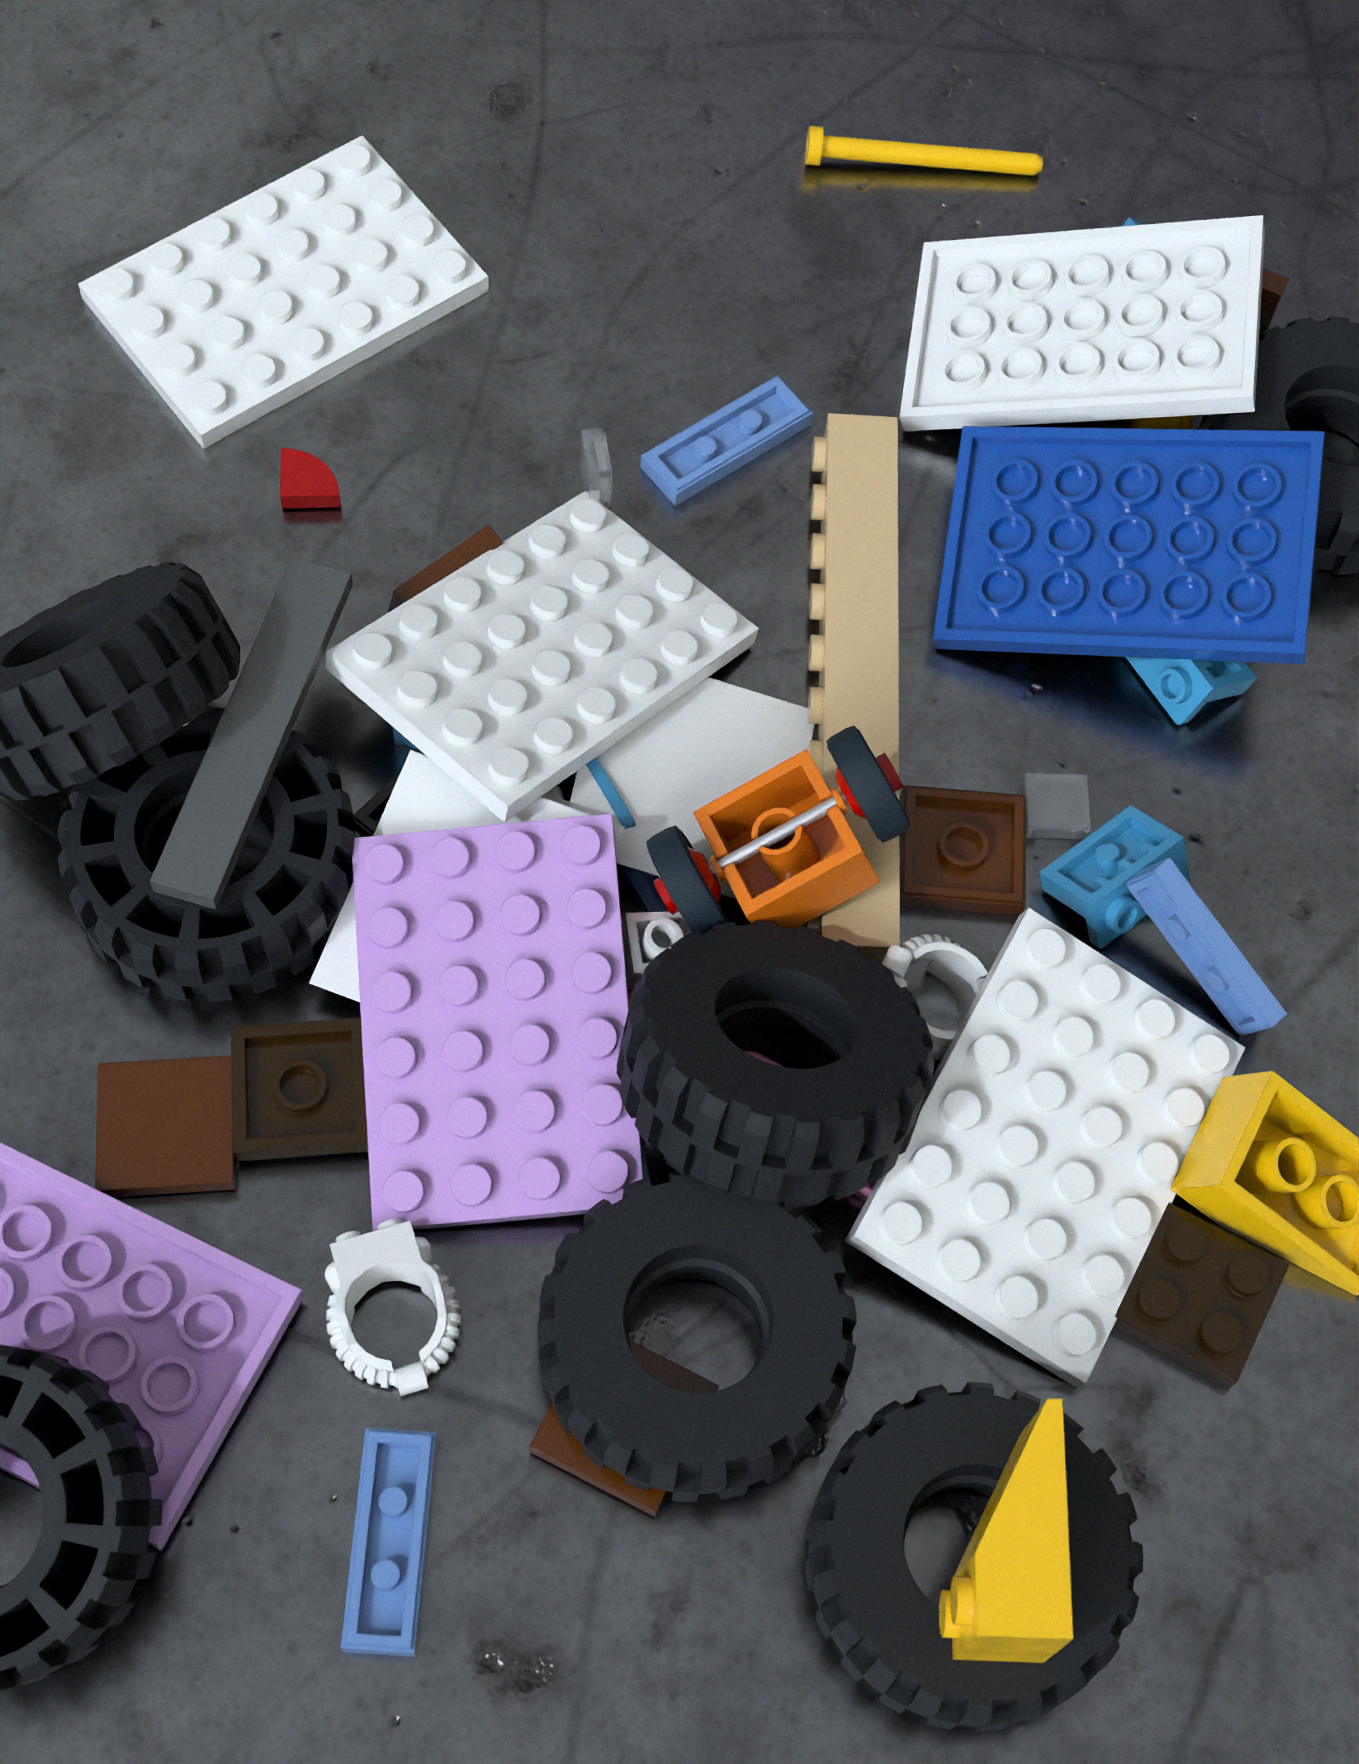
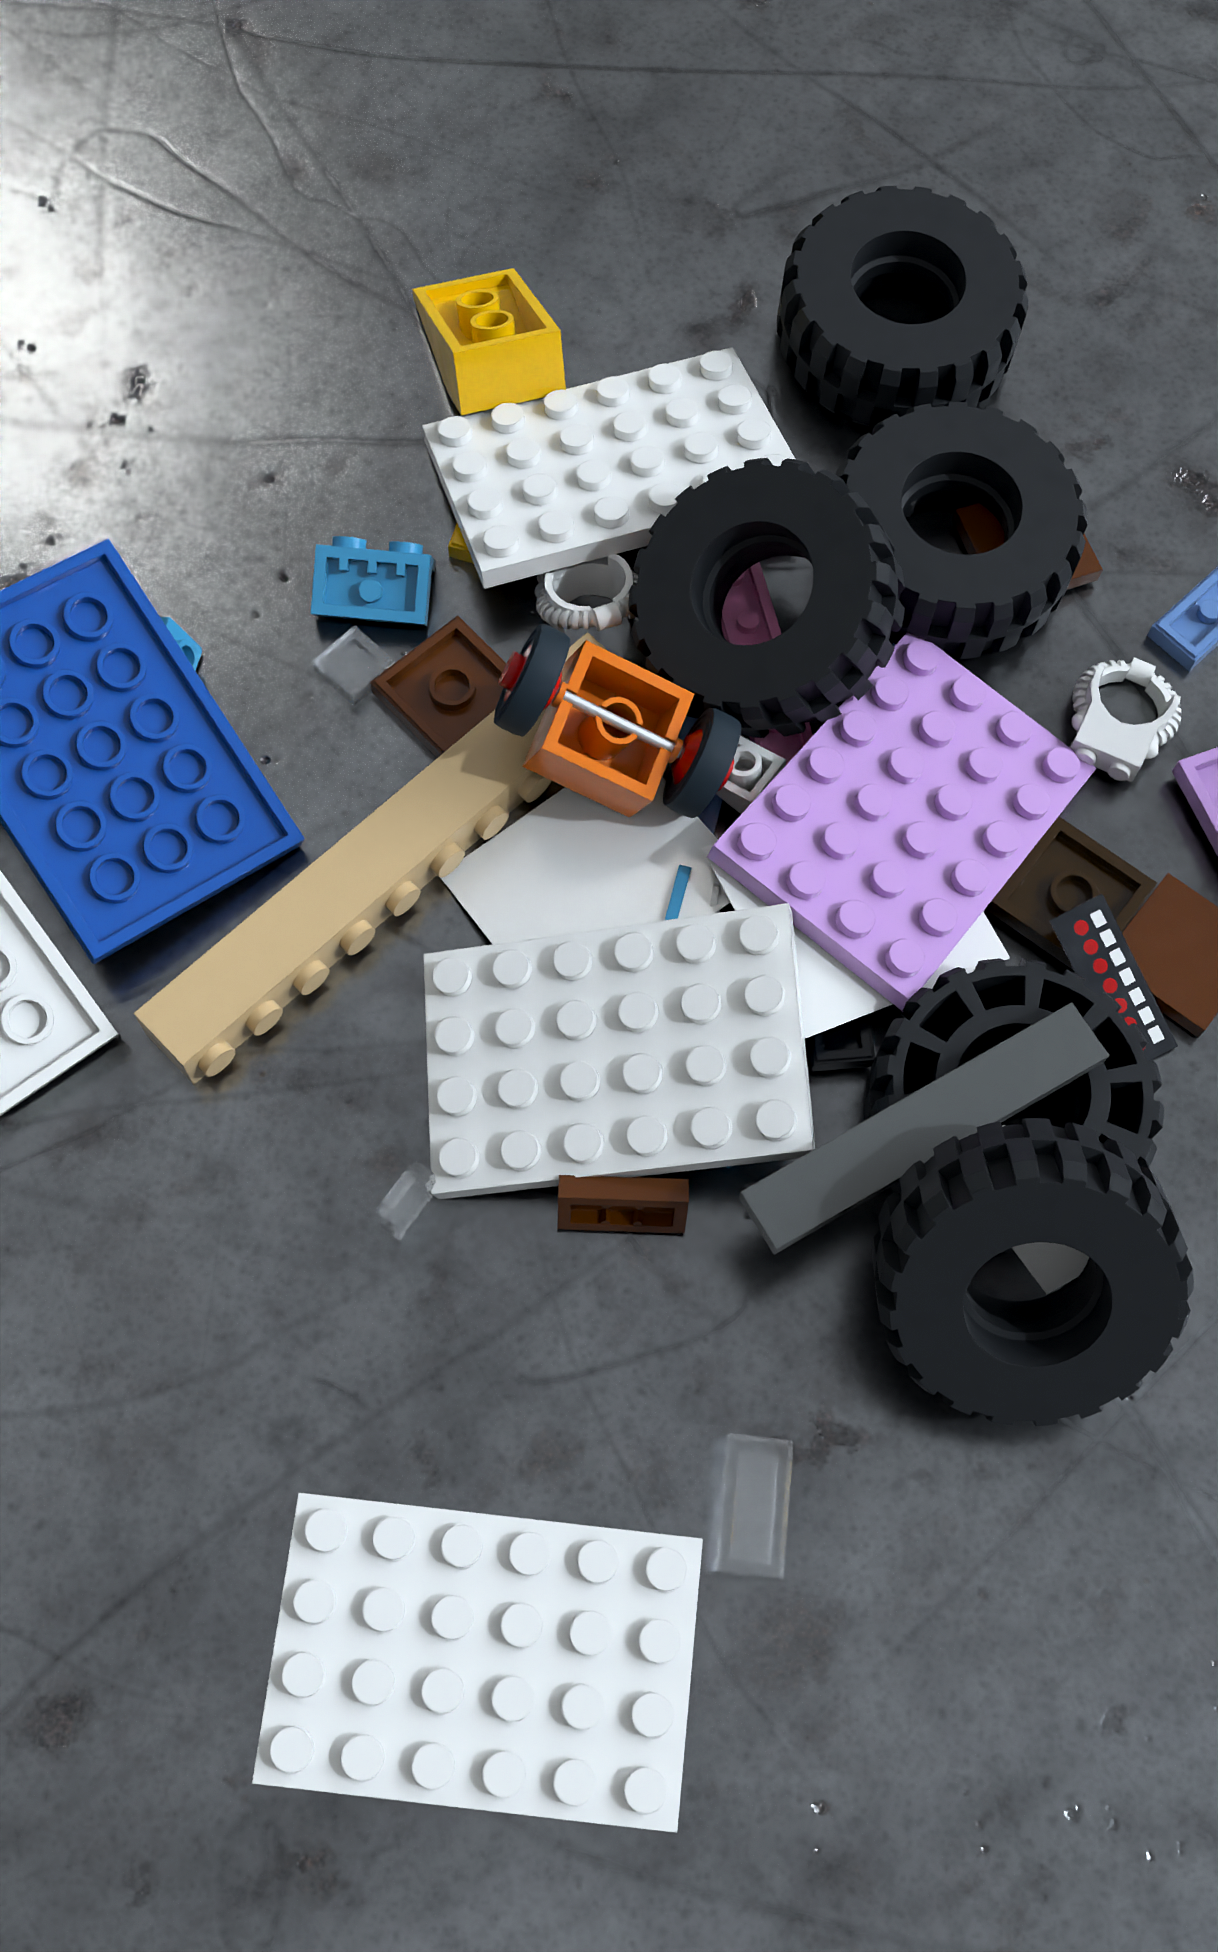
camera: 135 degrees left, 5 degrees up
red tile [280,448,341,508] -> none
medium blue tile [641,375,813,506] -> none
yellow slope [939,1398,1073,1663] -> none
dark brown plate [1113,1202,1289,1388] -> none
medium blue tile [1125,857,1287,1036] -> none
none -> clear tile [714,1433,794,1580]
none -> black sticker [1050,894,1178,1061]

